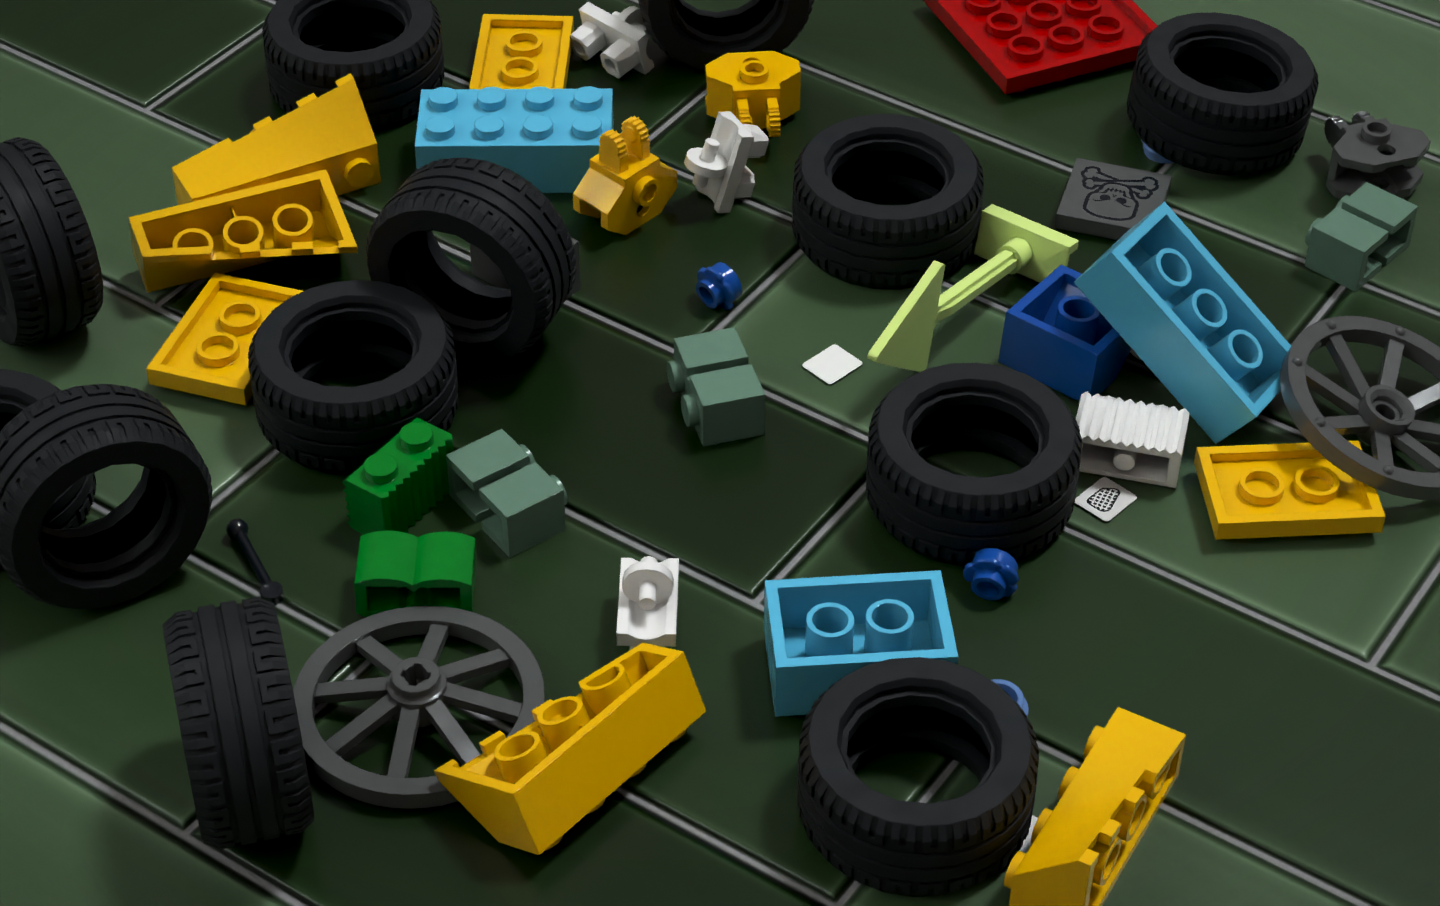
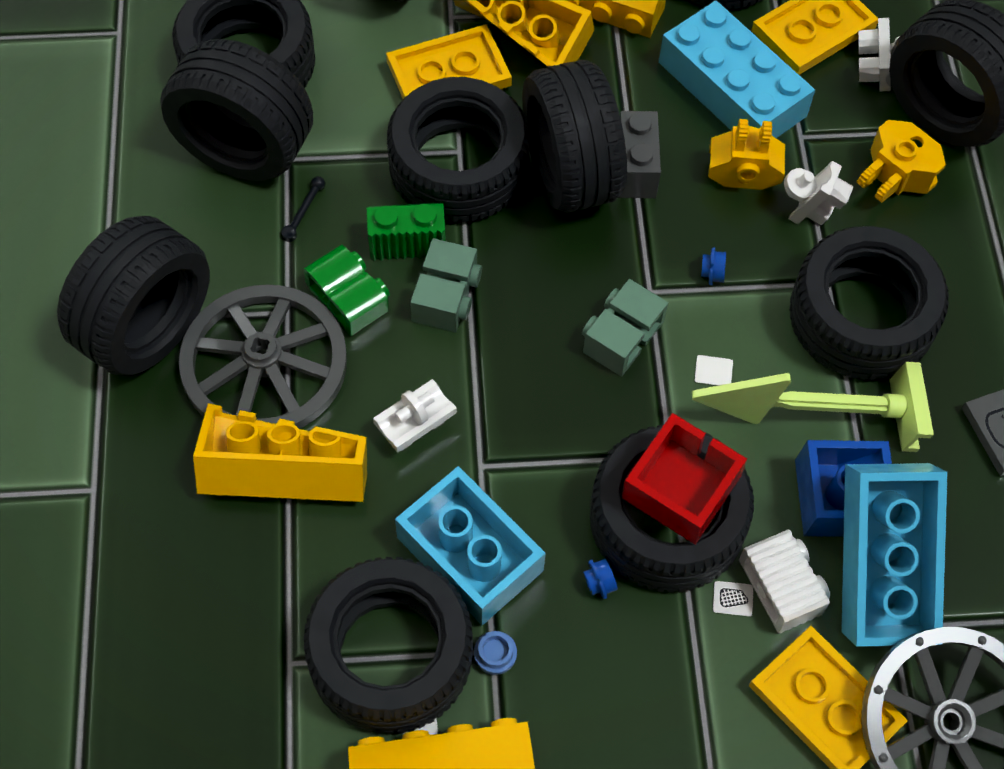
camera: 50 degrees right, 20 degrees up
none -> red piece [622,413,747,545]

